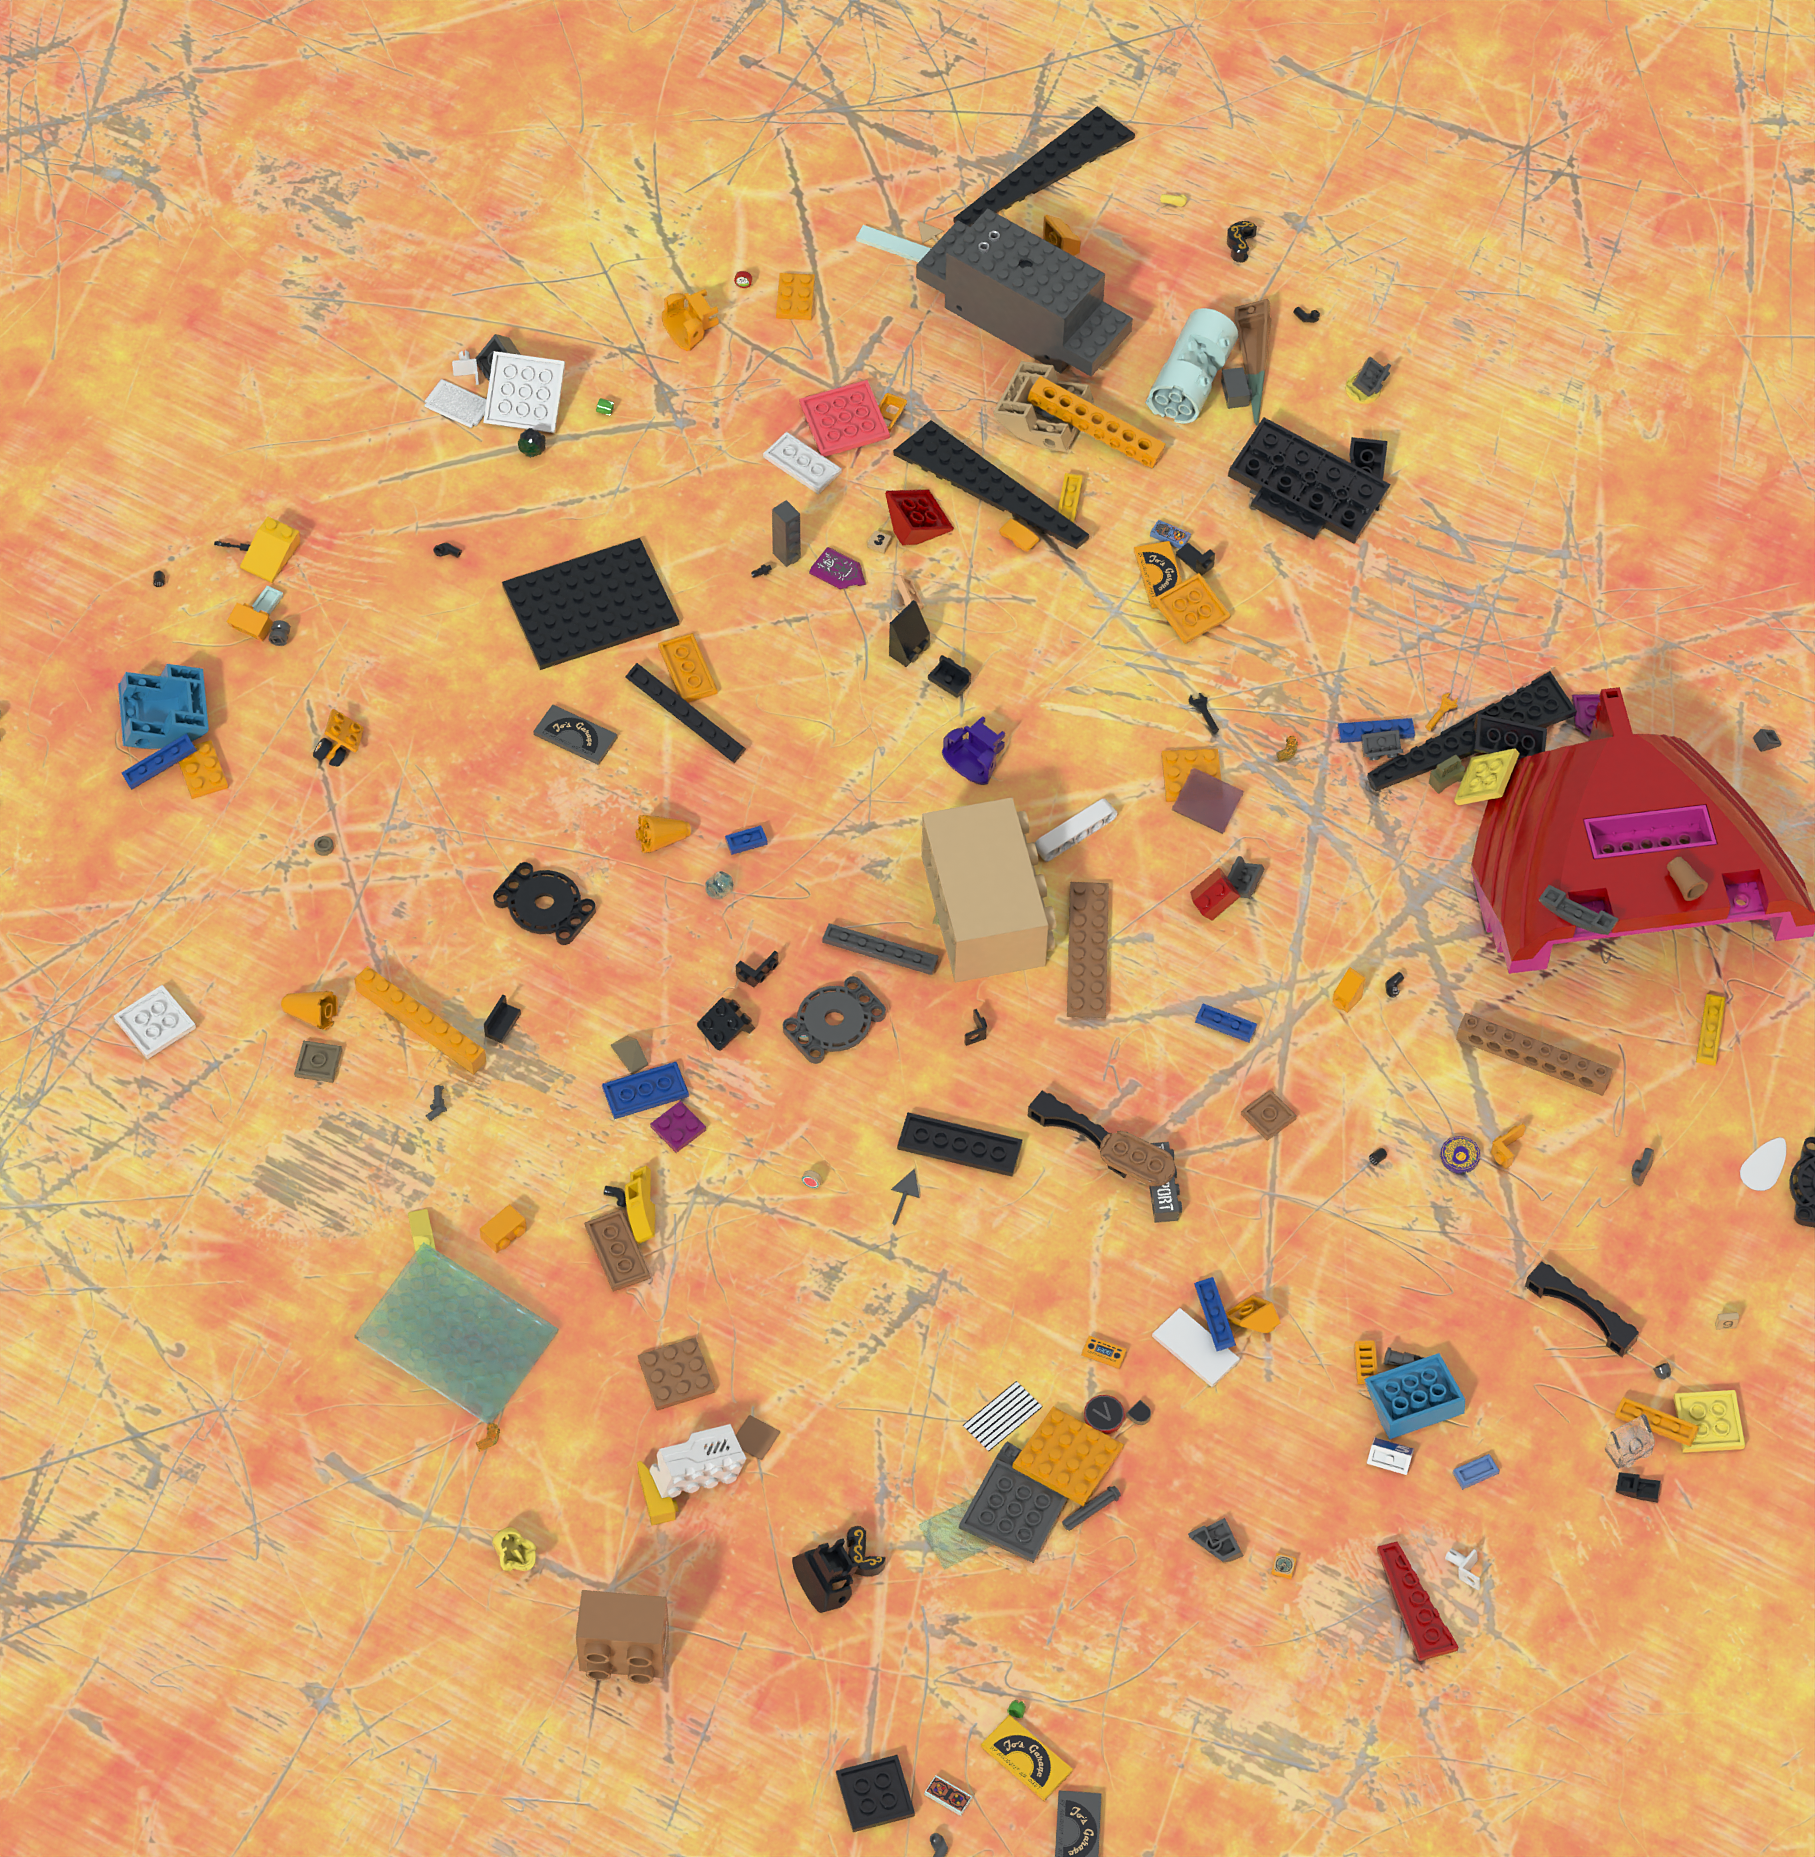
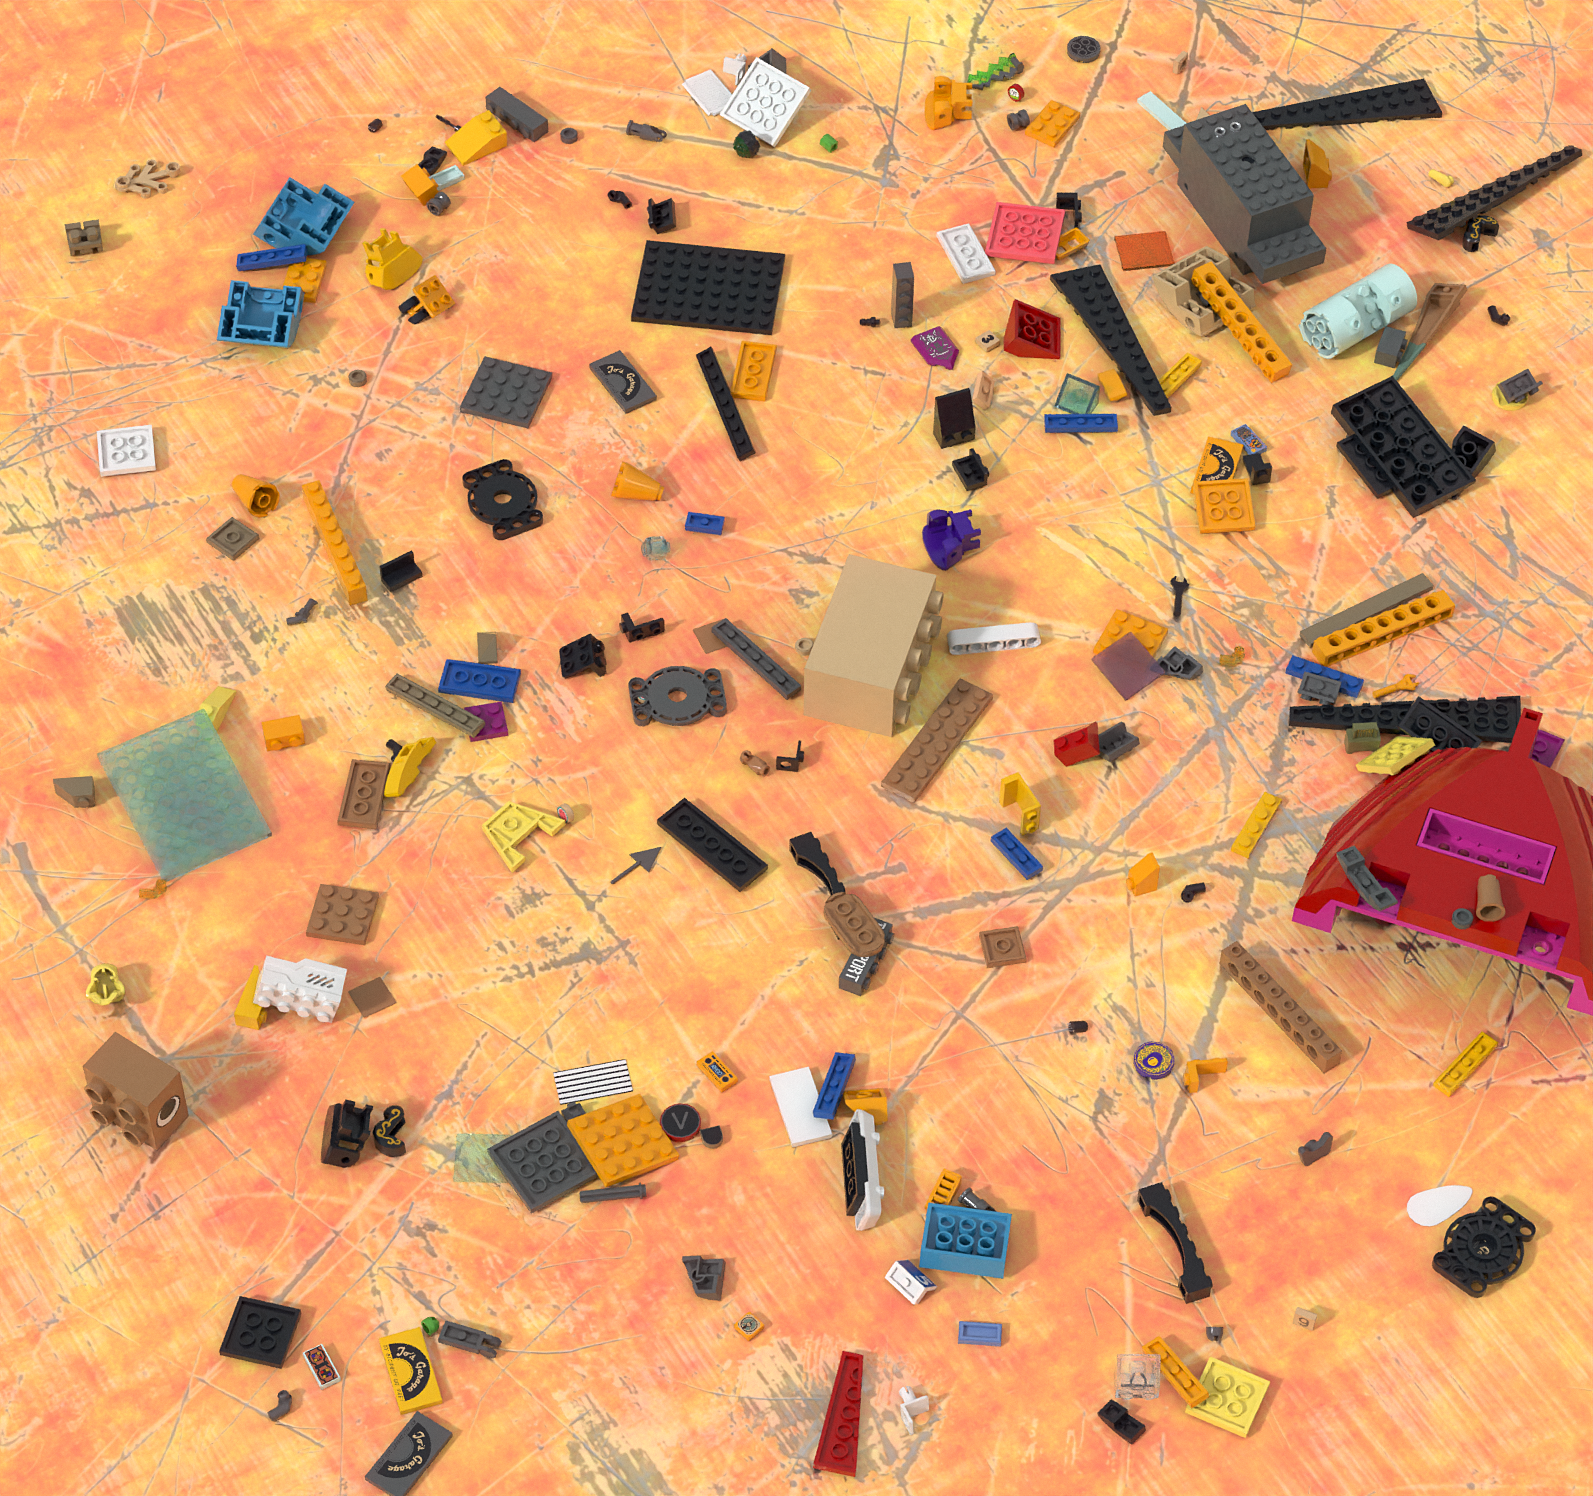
camera: 30 degrees right, 5 degrees down
none -> dark tan slope [53,776,95,808]
none -> dark azure slope [217,280,305,348]
none -> yellow piece [362,228,423,290]
none -> dark tan tile [385,673,486,738]
none -> black slope [418,146,447,176]
none -> dark grey hinge [438,1321,502,1358]
none -> dark grey plate [460,356,552,429]
none -> light yellow wing [482,801,565,873]
none -> dark grey brick [485,87,549,142]
none -> dark grey tile [560,128,578,144]
none -> dark grey piece [626,120,667,142]
none -> black bracket [647,198,676,234]
none -> medium nougat sticker [693,619,728,654]
none -> medium nougat arm [740,750,770,776]
none -> tan tile [795,638,814,656]
none -> piece [841,1109,884,1231]
none -> piece [967,53,1024,90]
none -> yellow panel [999,772,1041,836]
none -> dark grey wheel [1007,109,1030,130]
none -> blue plate [1044,414,1118,433]
none -> clear light blue slope [1054,373,1100,414]
none -> black bracket [1056,192,1082,228]
none -> tile [1067,36,1100,63]
none -> clear orange piece [1114,231,1175,271]
none -> dark grey slope [1150,646,1203,680]
none -> tan tile [1172,51,1188,74]
none -> yellow plate [1231,792,1282,859]
none -> dark tan tile [1299,573,1434,648]
none -> light orange brick [1312,589,1455,667]
none -> black wing [1406,145,1582,240]
none -> dark grey tile [1451,908,1473,929]

